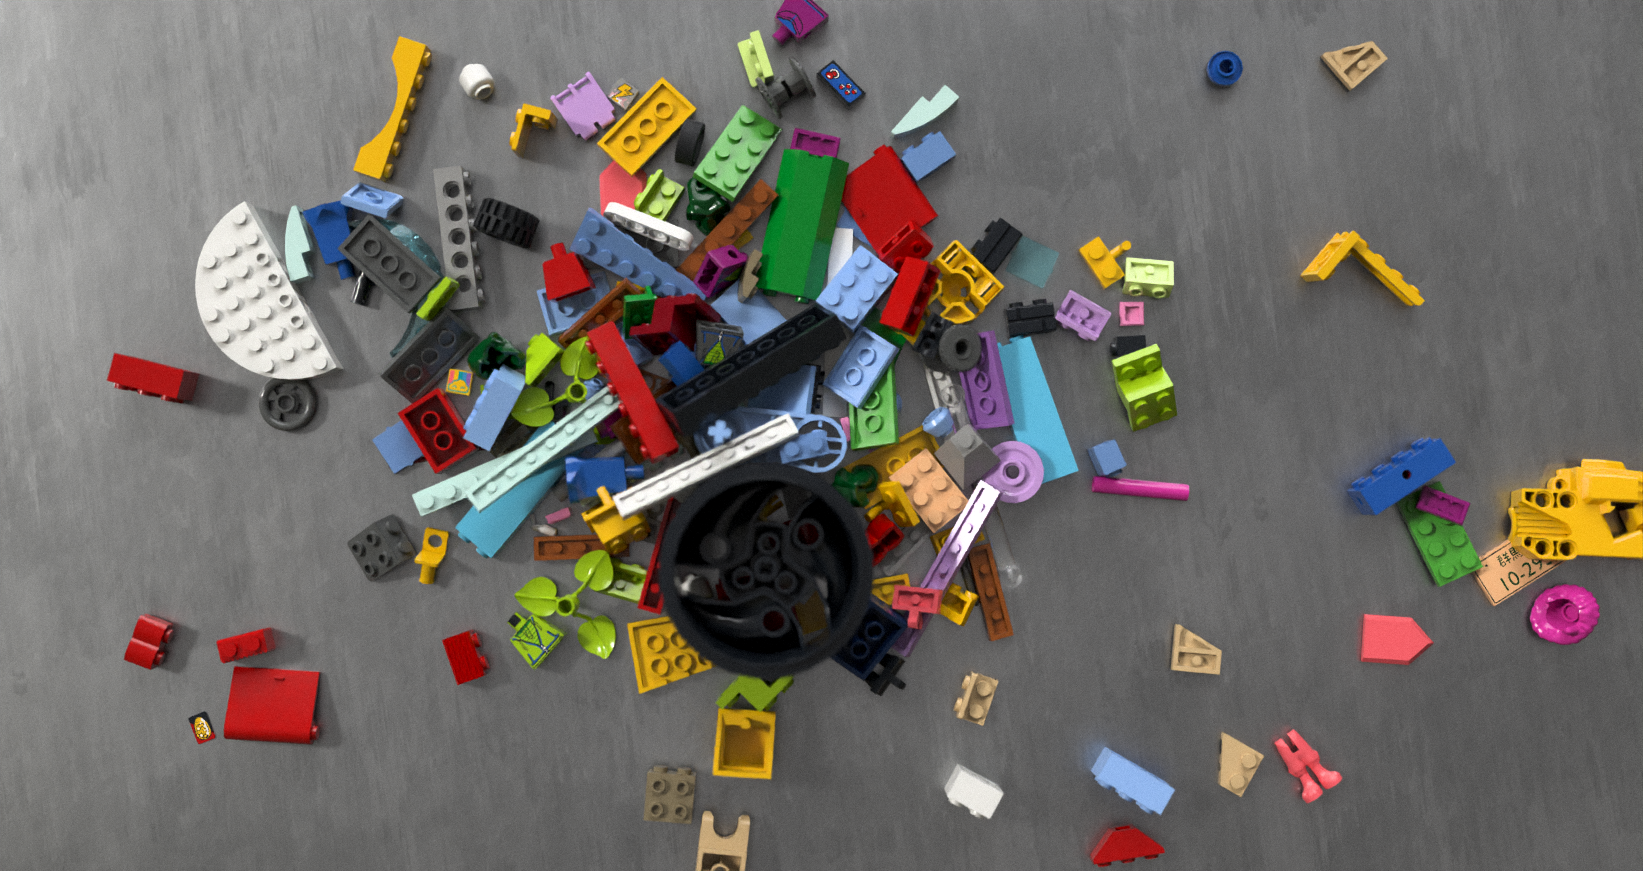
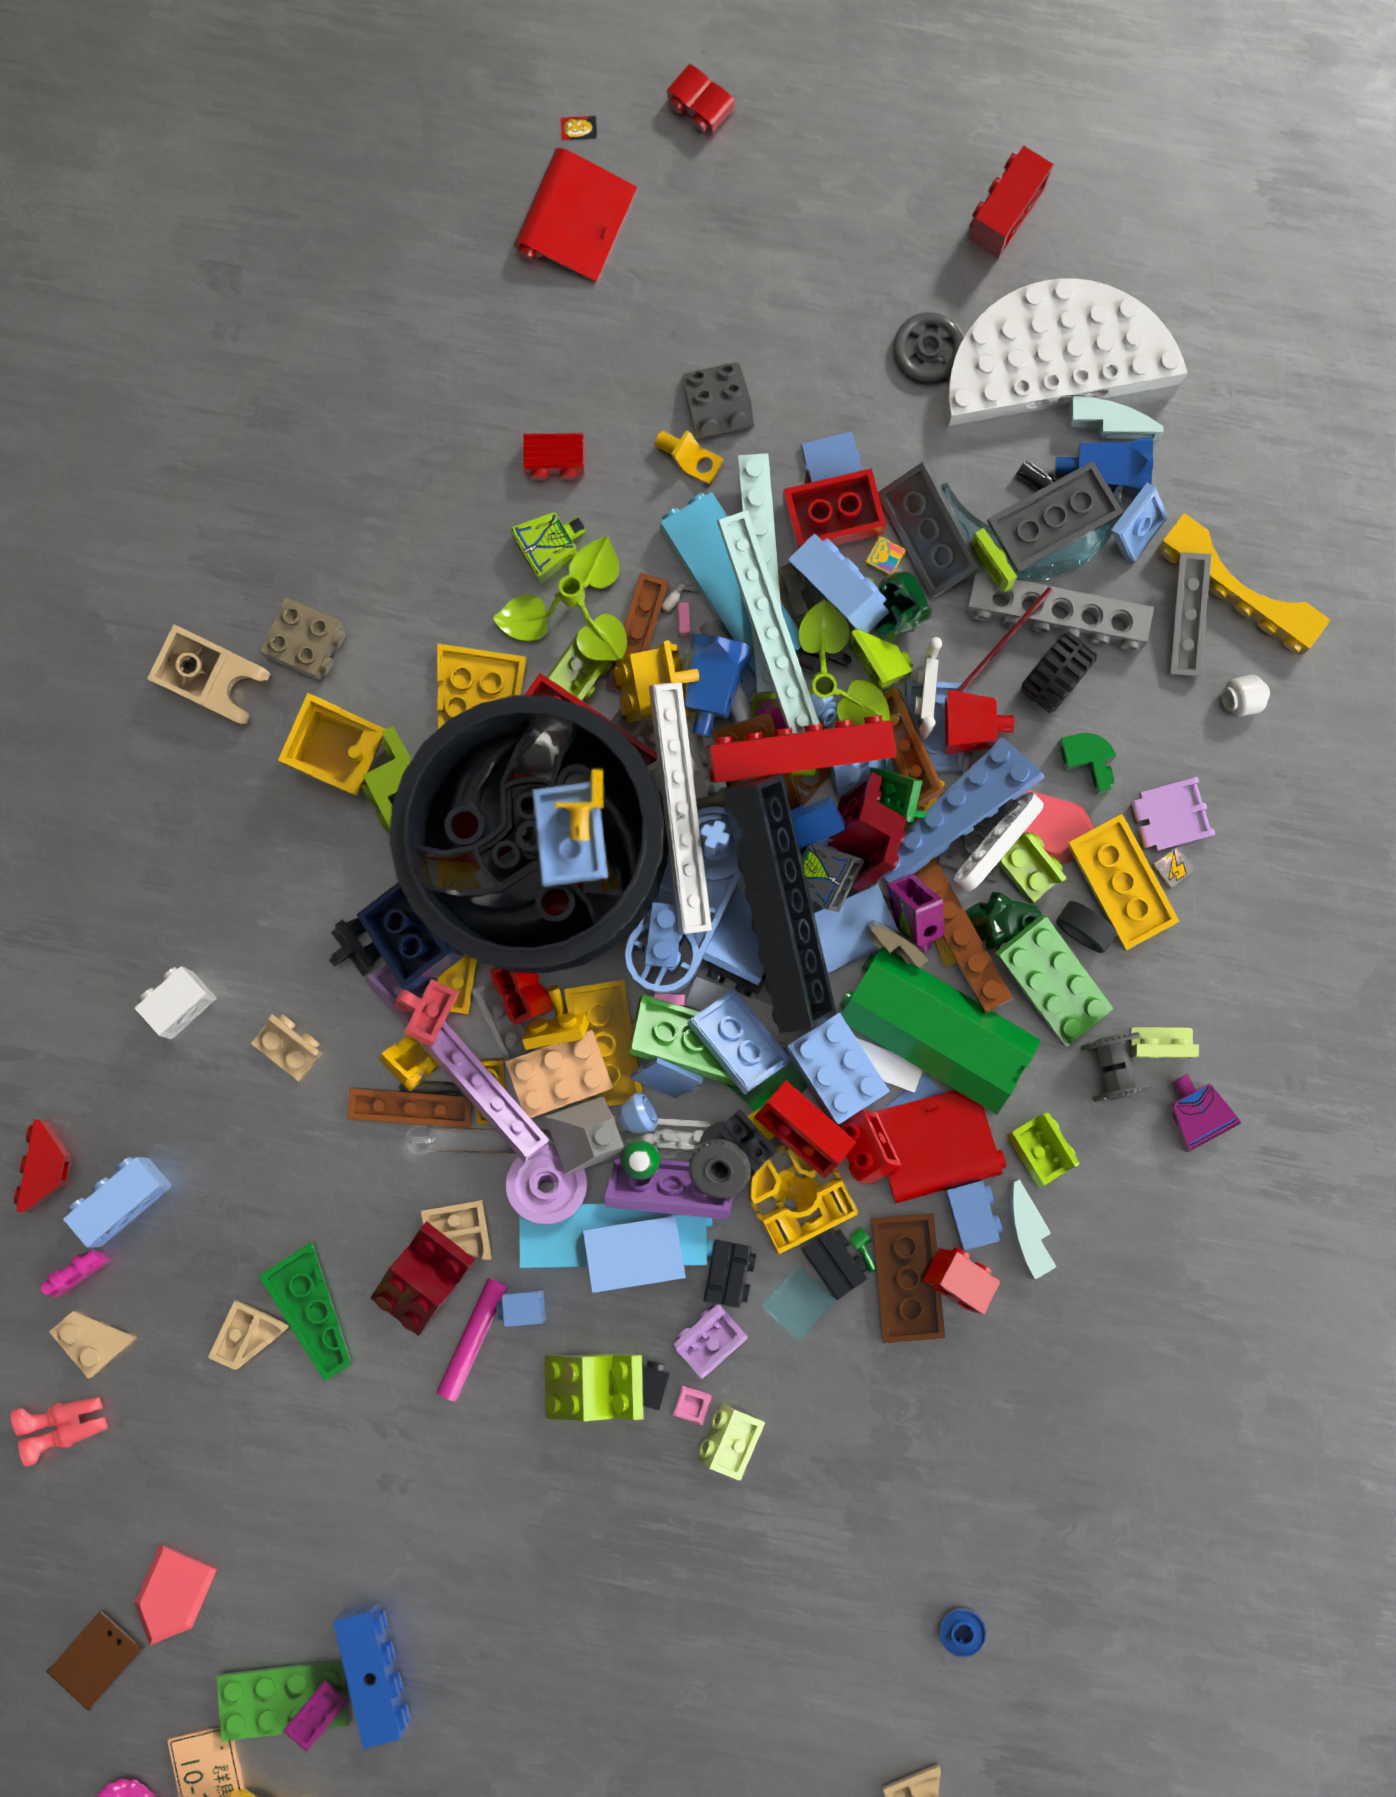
camera: 110 degrees right, 5 degrees down
red brick [217,627,276,664] -> none
yellow bracket [509,103,558,158] -> none
magenta plate [790,128,841,158] -> none
slope [816,60,866,110] -> none
dark green head [831,464,879,508] -> none
yellow plate [1078,236,1131,289] -> none
yellow bracket [1300,231,1425,306] -> none
none -> dark pink plate [39,1249,111,1297]
none -> reddish brown container [46,1611,143,1711]
none -> green wing [259,1242,352,1381]
none -> dark red bracket [370,1221,476,1337]
none -> tan wing [421,1200,492,1260]
none -> light blue tile [533,782,608,887]
none -> yellow bracket [554,770,603,840]
none -> light blue tile [583,1216,685,1293]
none -> green piece [621,1140,660,1180]
none -> medium blue piece [630,1057,703,1098]
none -> green hand [850,1228,877,1273]
none -> reddish brown plate [871,1213,945,1343]
none -> white plate [914,637,942,739]
none -> brick [923,1247,1000,1315]
none -> dark red piece [956,587,1053,692]
none -> lime bracket [1007,1112,1079,1188]
none -> green brick [1058,733,1116,796]
none -> light grey plate [1170,552,1212,676]

